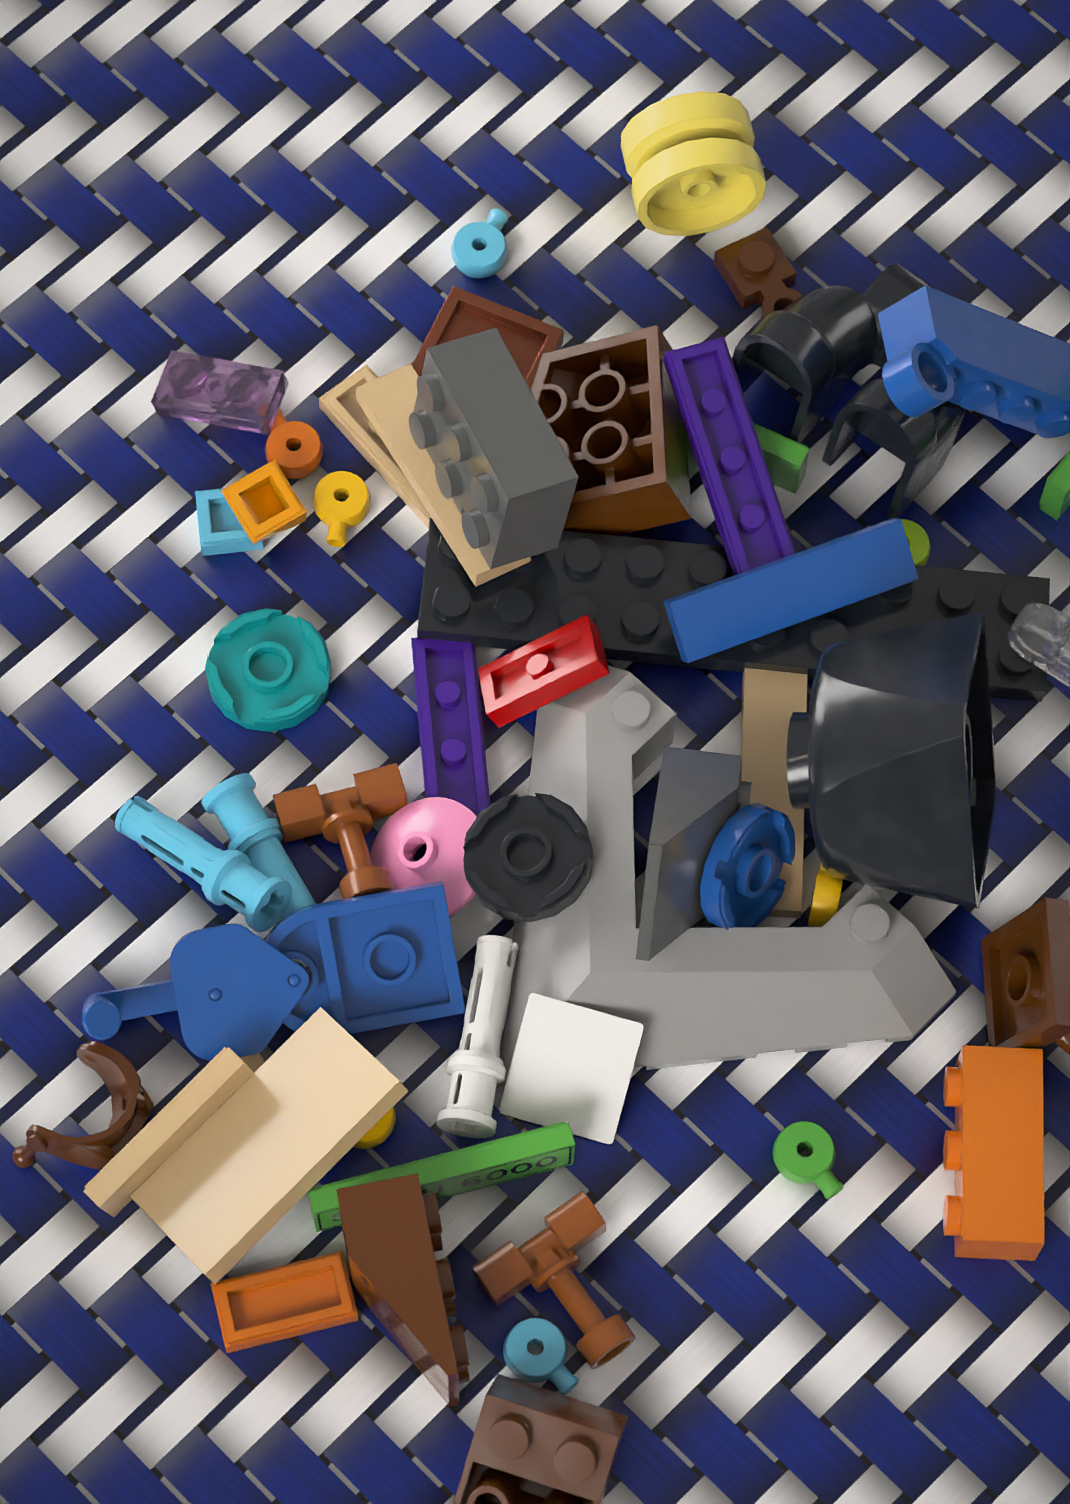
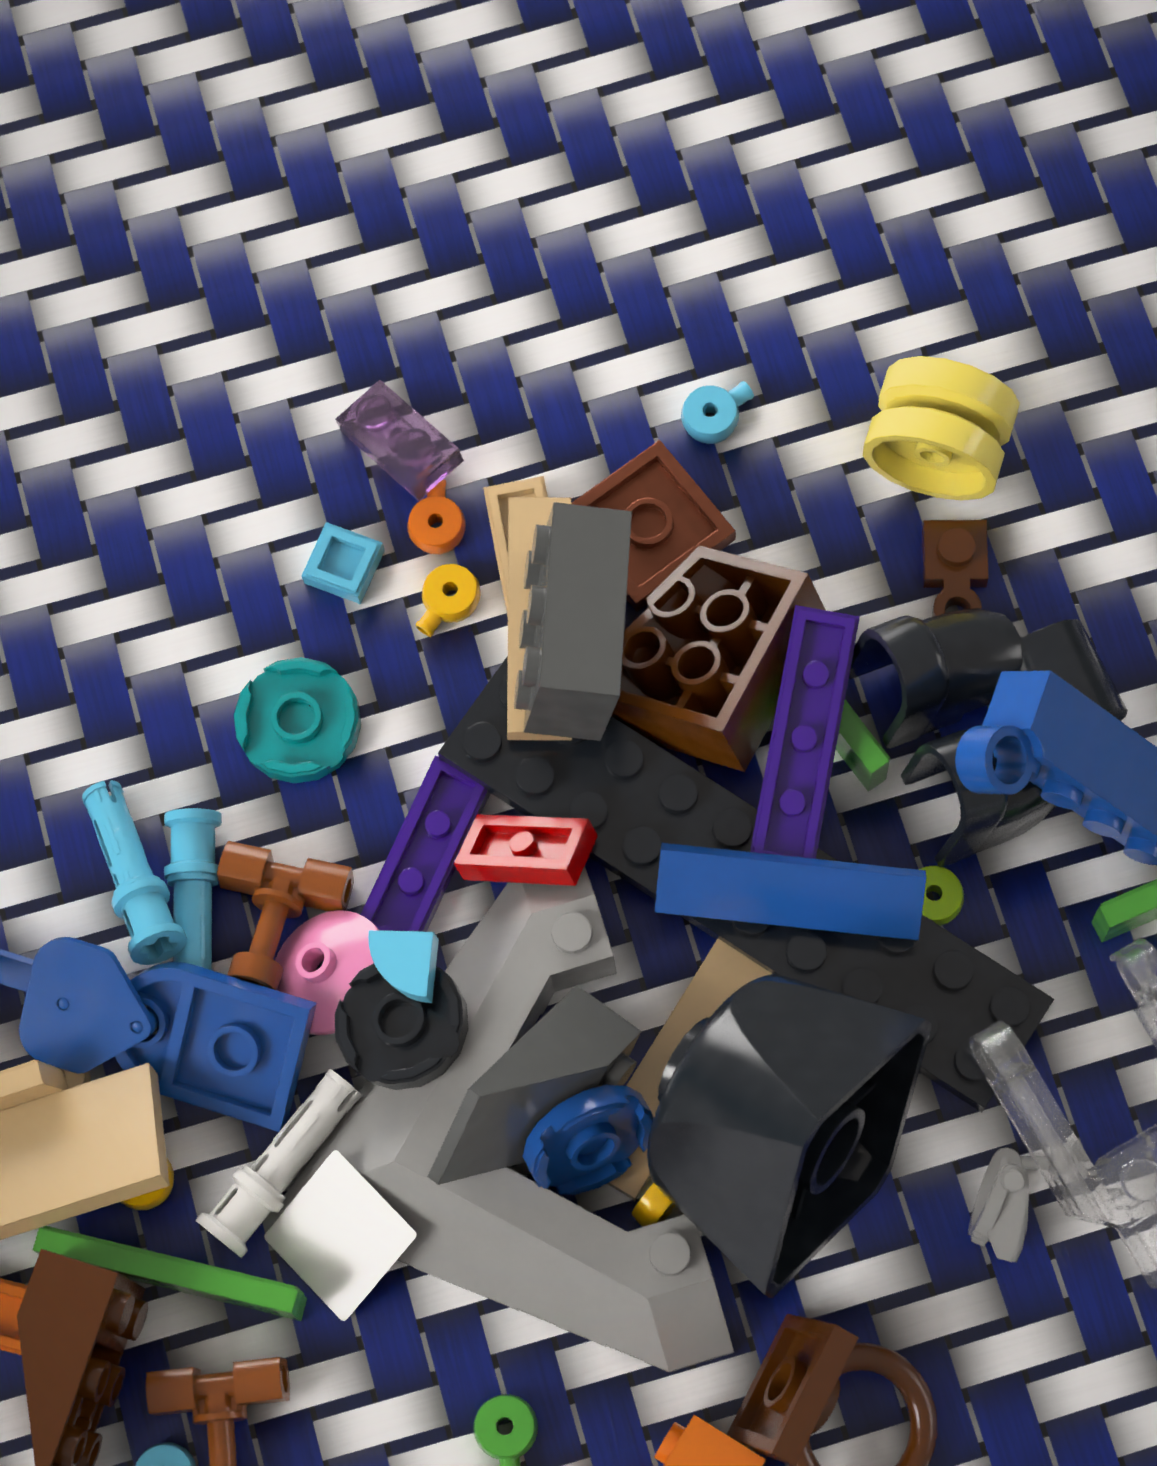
camera: 40 degrees right, 5 degrees up
light orange slope [221,460,307,545] -> none
none -> medium azure tile [368,930,439,1003]

